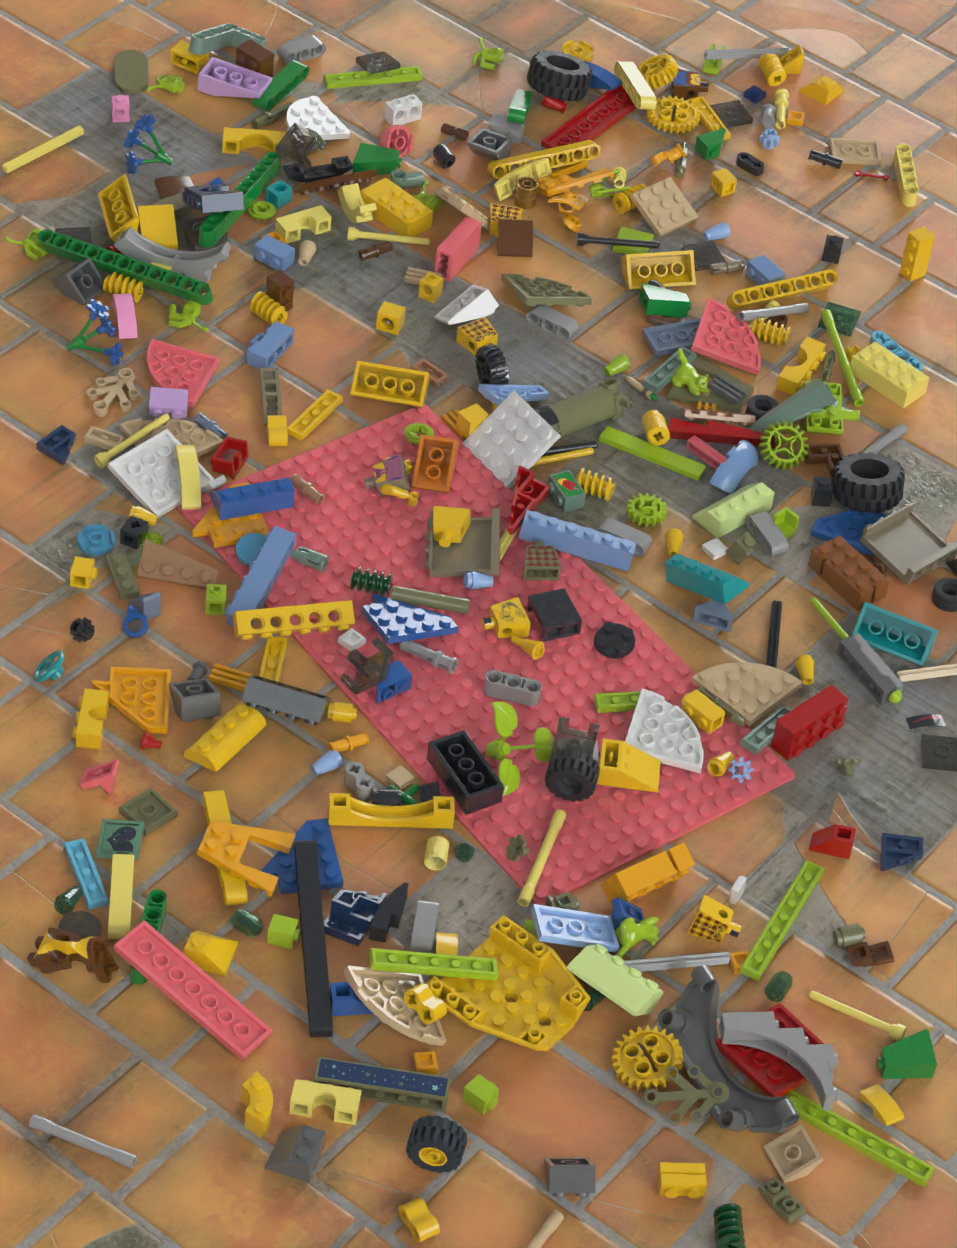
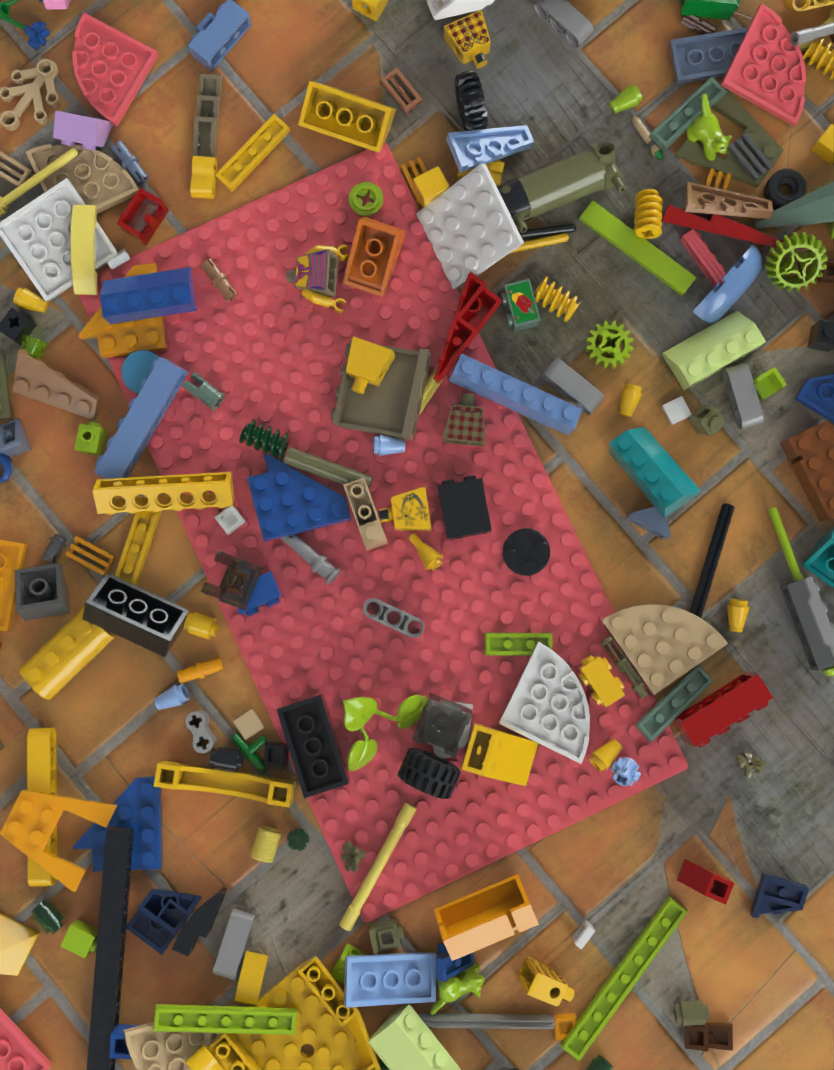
camera: 20 degrees right, 40 degrees up
none -> tan slope [343,477,388,551]

